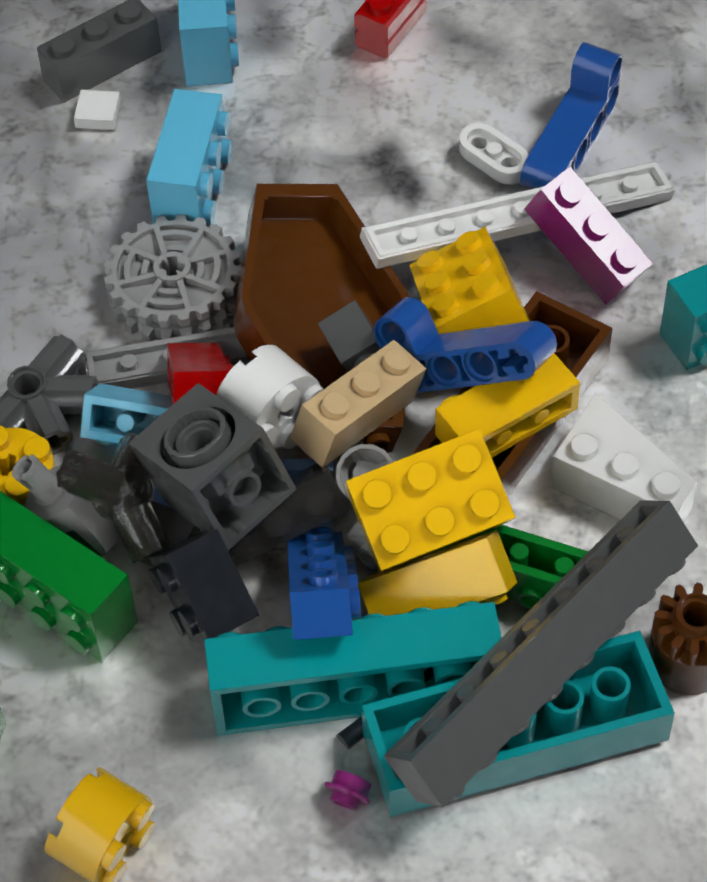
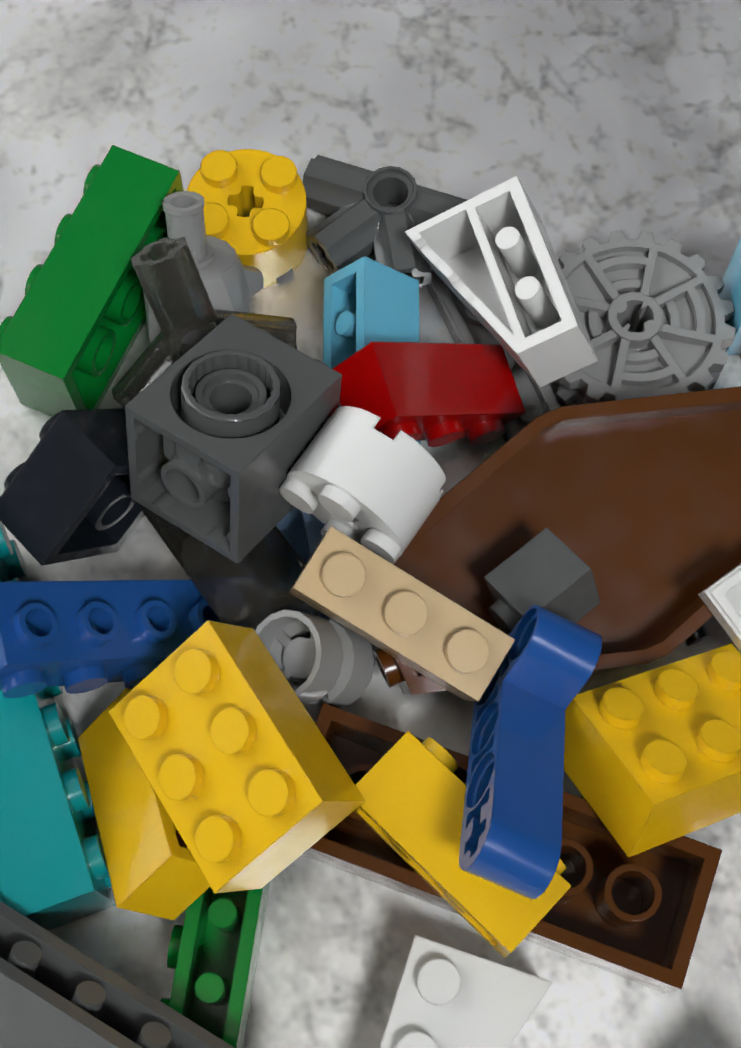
camera: 75 degrees right, 15 degrees up
none -> white wedge [405,176,599,388]

